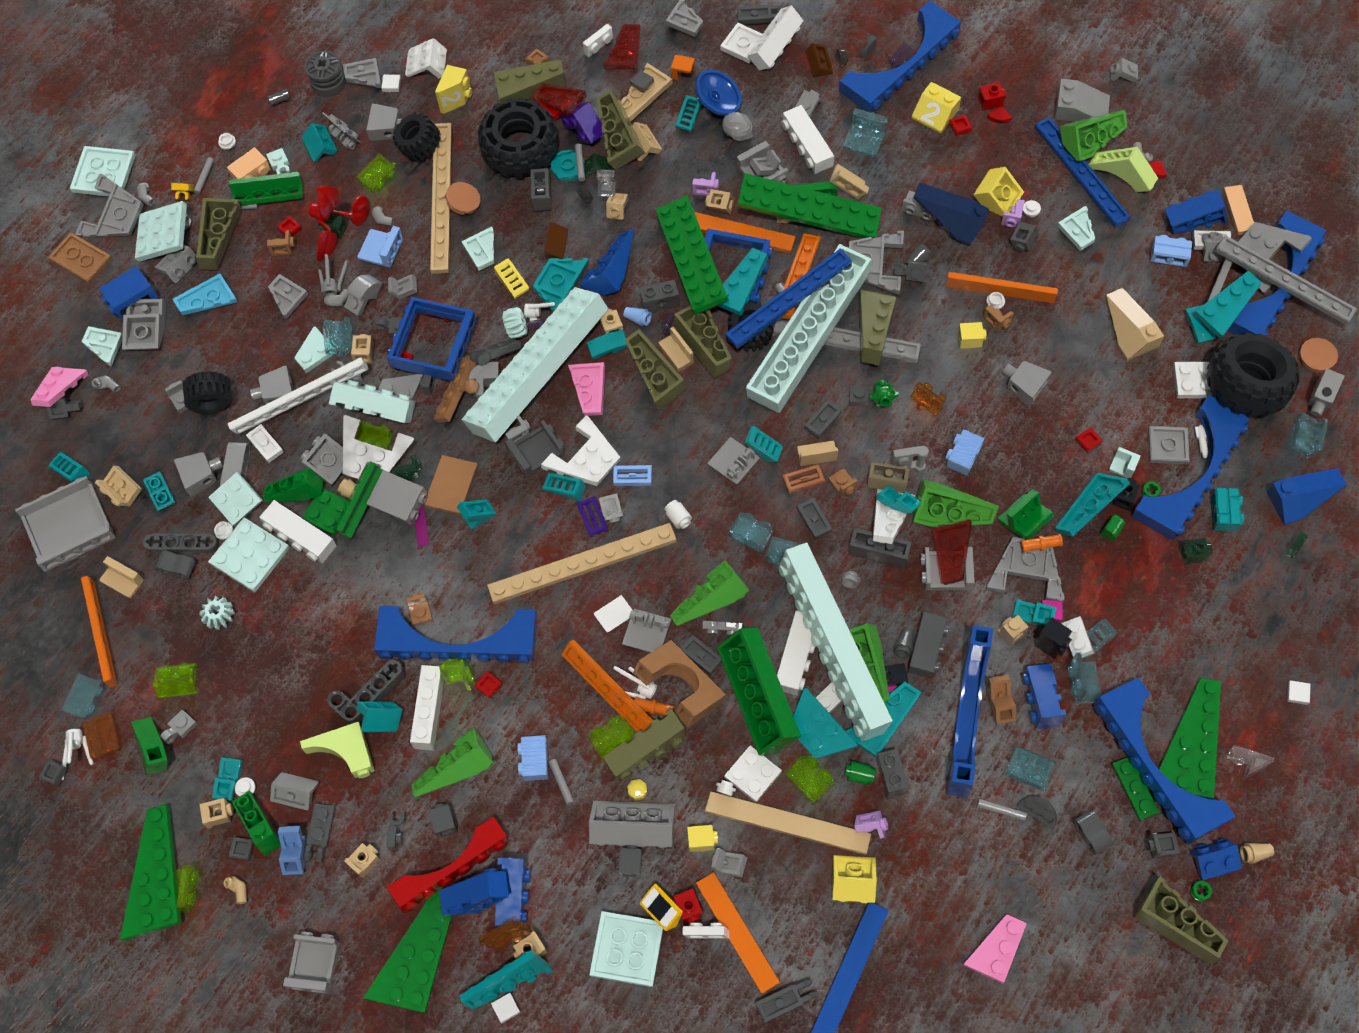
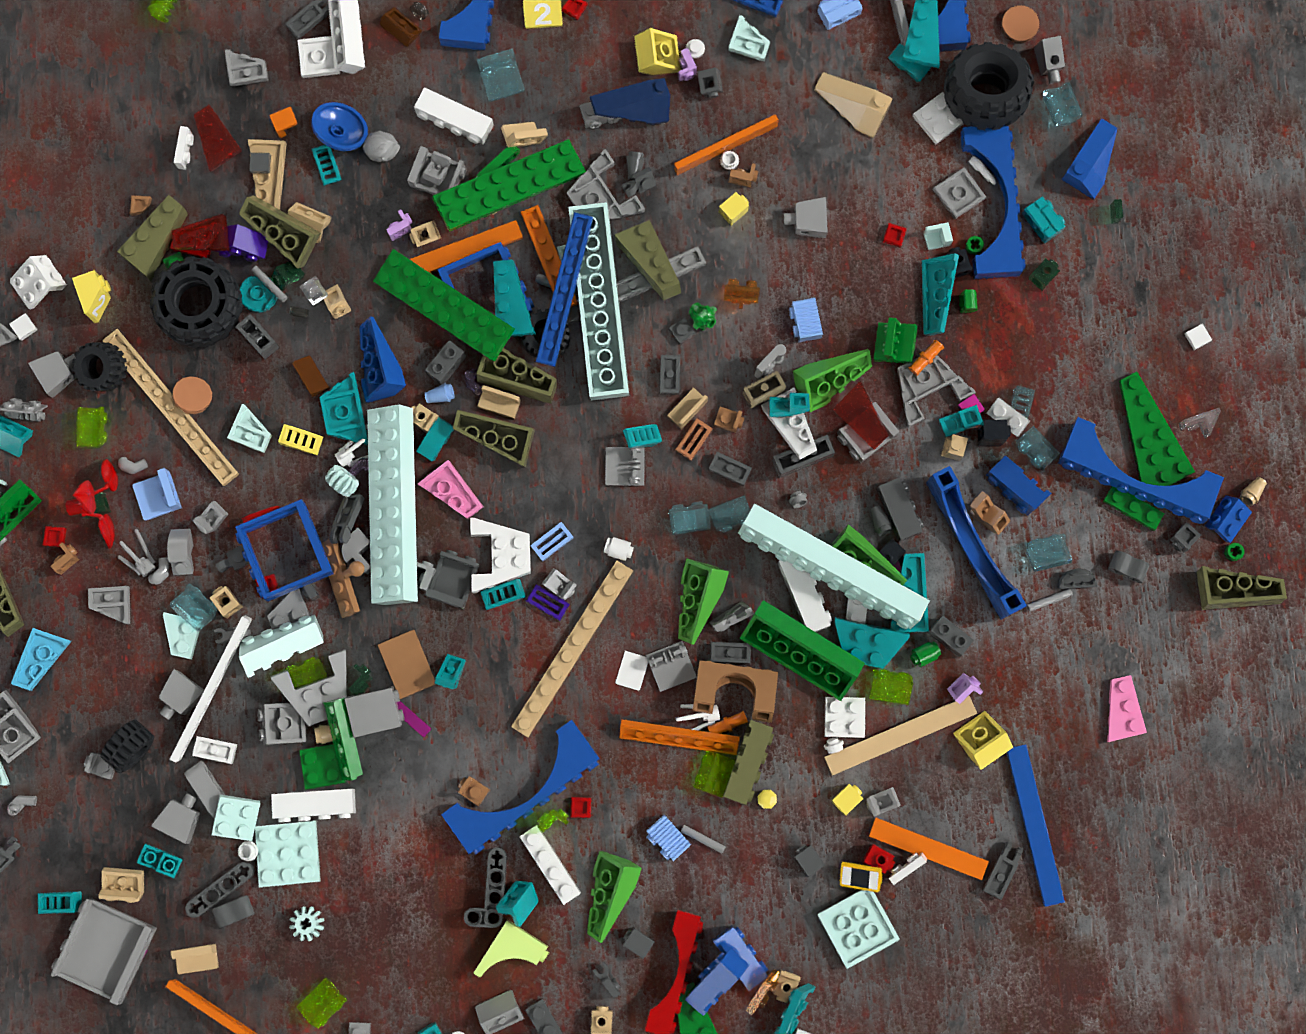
camera: 45 degrees left, 15 degrees up
green slope [263,468,323,503] -> none
light grey slope [589,801,675,848] -> none
light grey bracket [796,90,823,117] -> none

